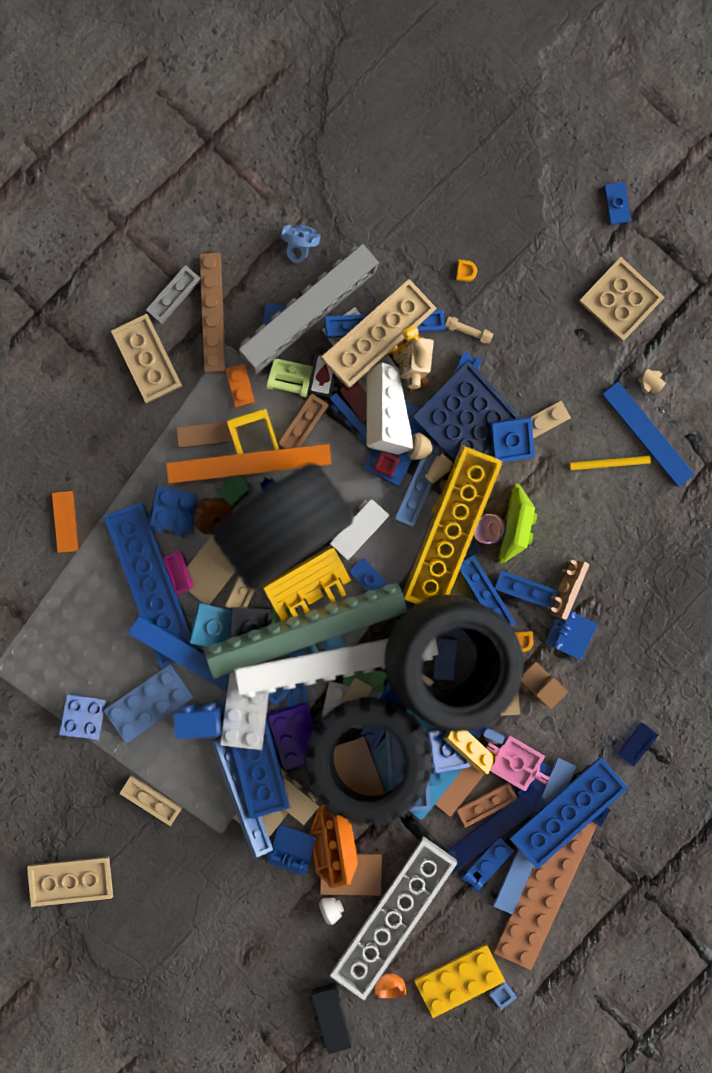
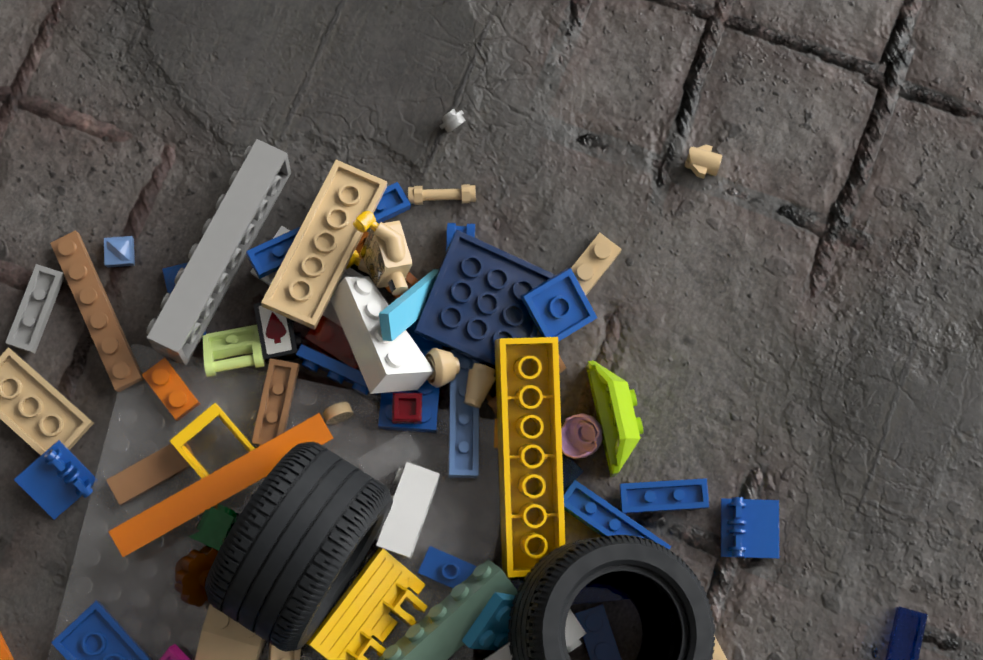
camera: 25 degrees left, 10 degrees down
blue plate [147,485,197,537] -> none
medium blue tile [280,224,321,263] -> none
light orange tile [456,260,477,282] -> none
light orange tile [515,631,533,652] -> none
medium nougat brick [520,661,568,709] -> none
medium nougat plate [546,559,590,620] -> none
yellow bar [569,456,651,471] -> none
tan plate [579,257,665,342] -> none
blue tile [602,382,694,487] -> none
none -> blue hinge [14,440,99,519]
none -> medium blue tile [104,236,135,268]
none -> tan tile [323,402,353,425]
none -> medium azure tile [379,269,439,341]
none -> light grey plate [440,109,466,133]
none -> dark azure plate [462,592,515,651]

